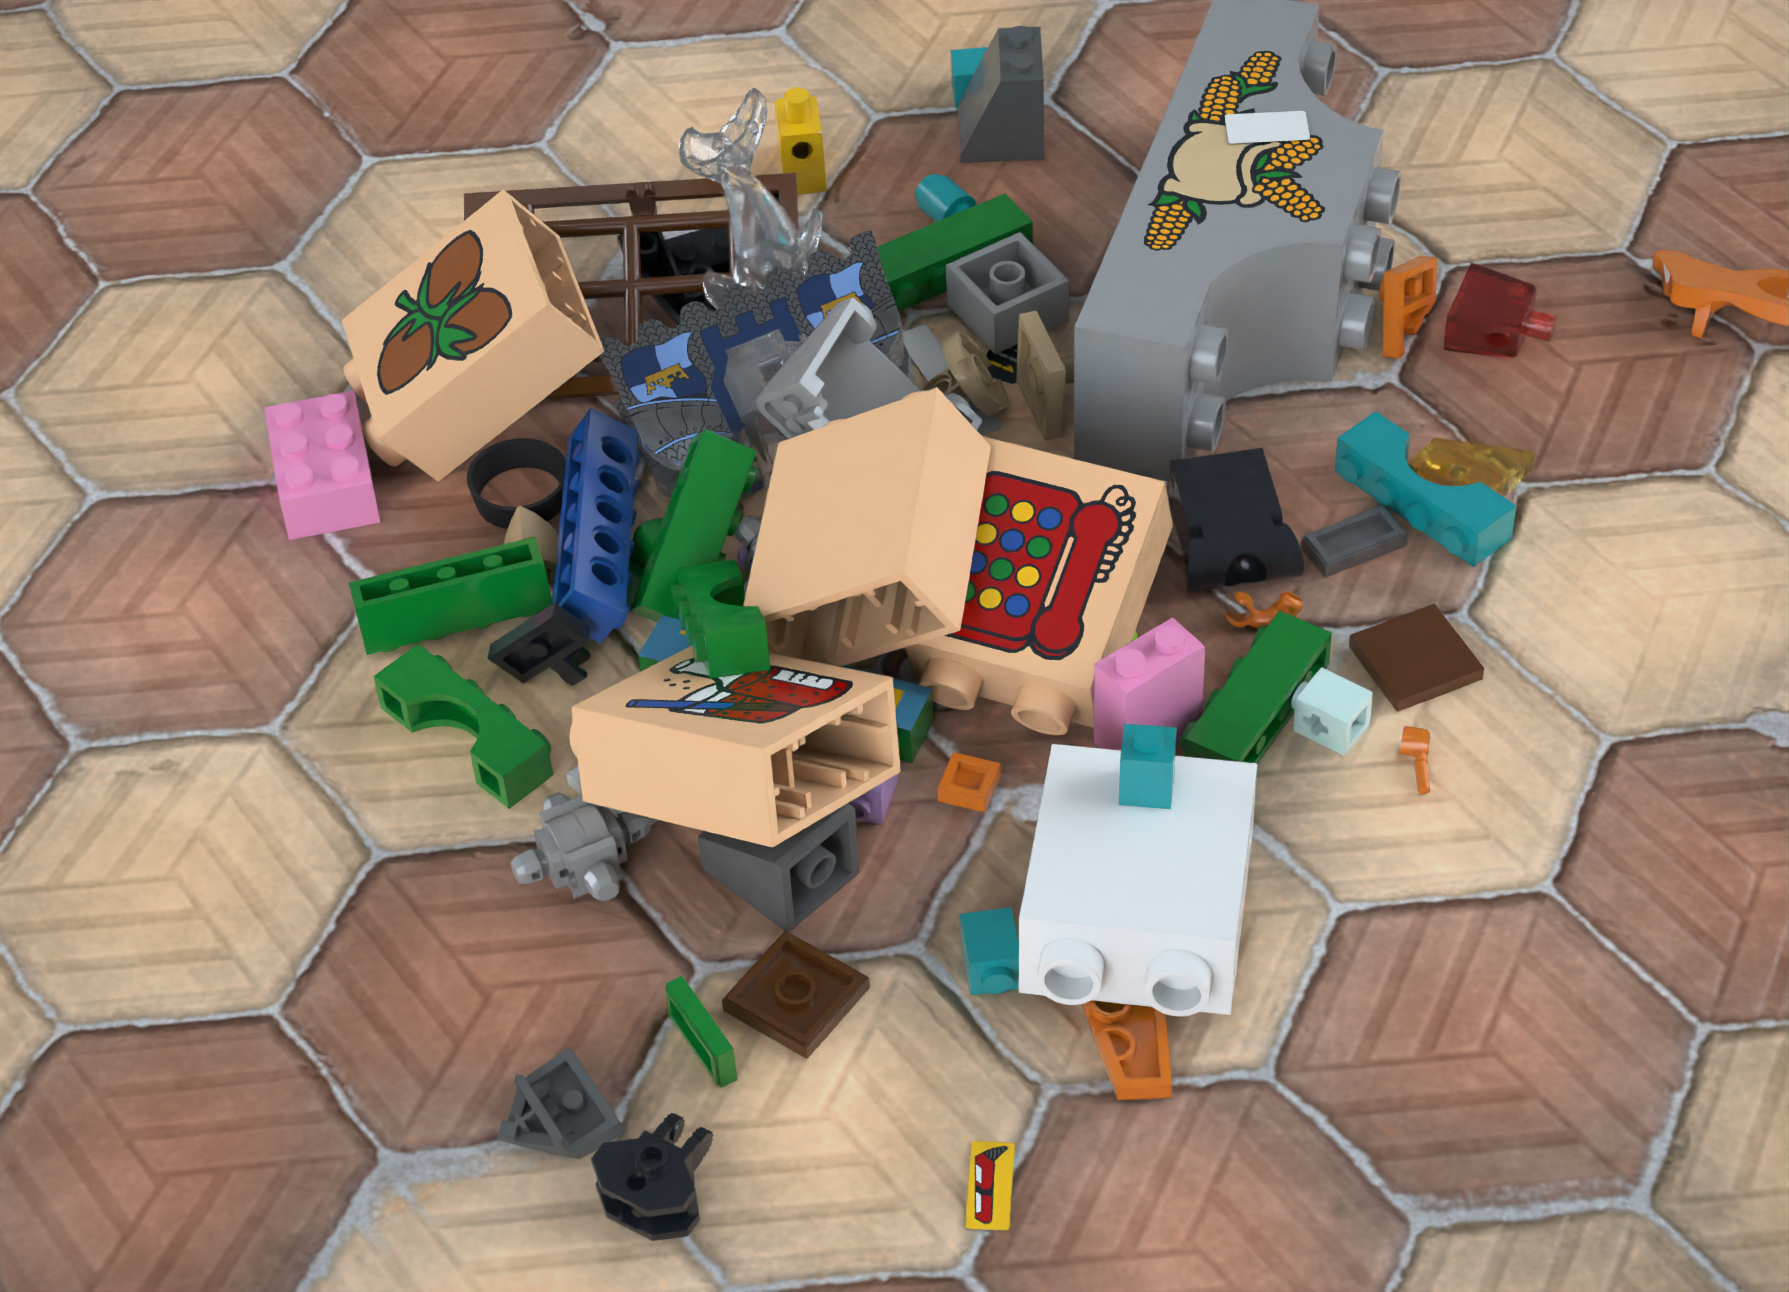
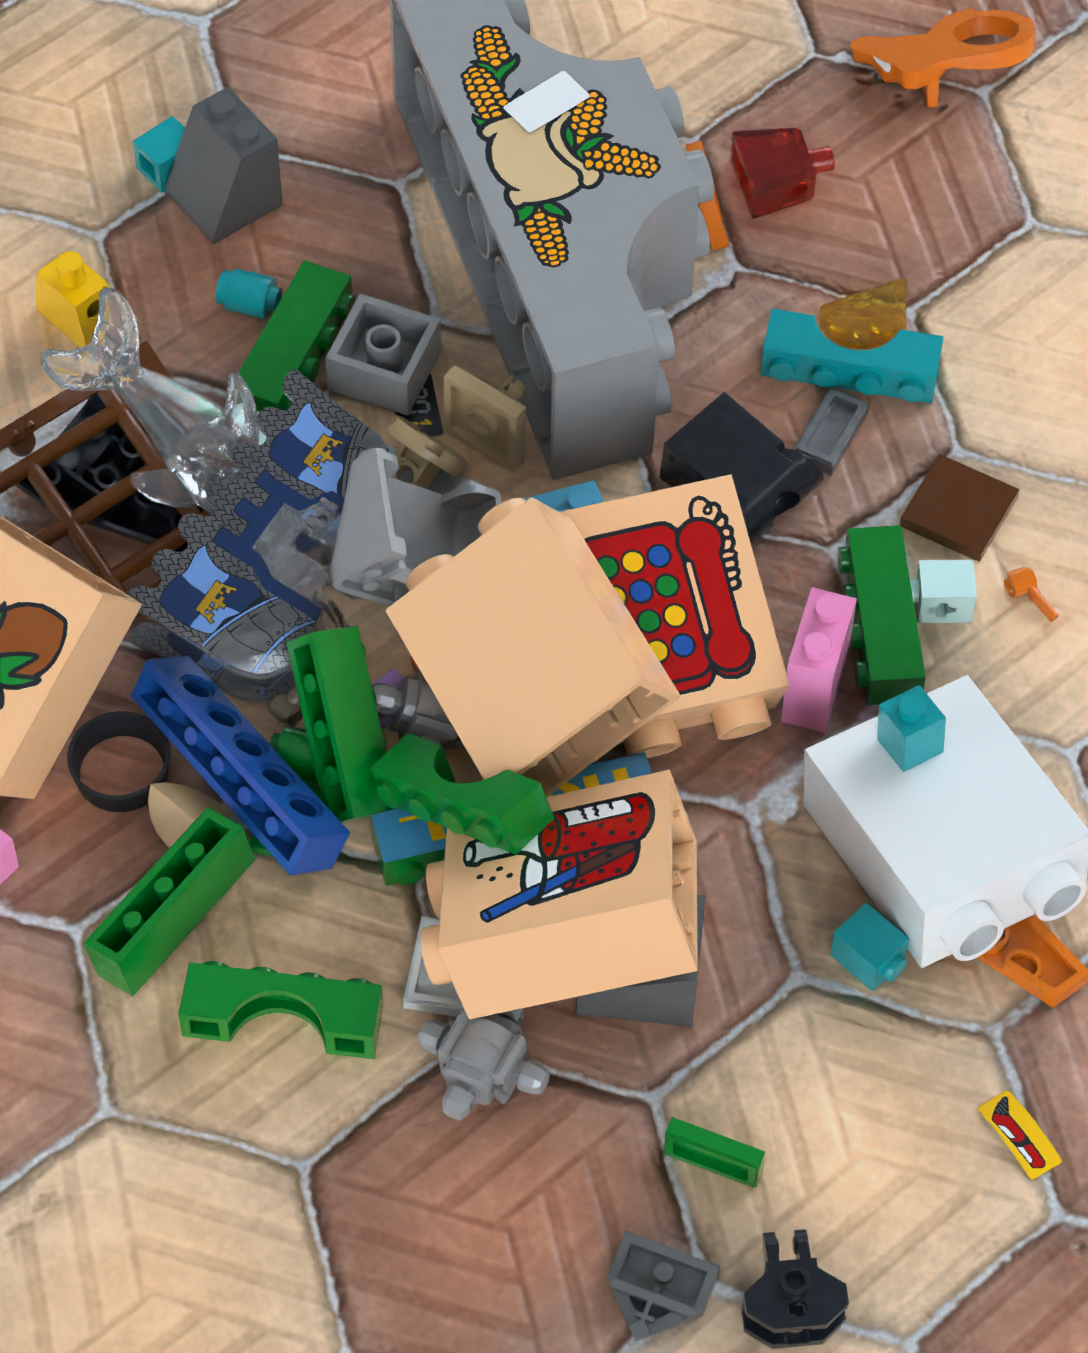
camera: 40 degrees left, 10 degrees up
black plate [487,603,591,685] -> none
reddish brown tile [722,931,870,1059] -> none
orange plate [937,752,1001,813] -> none
orange arm [1225,591,1303,629] -> none

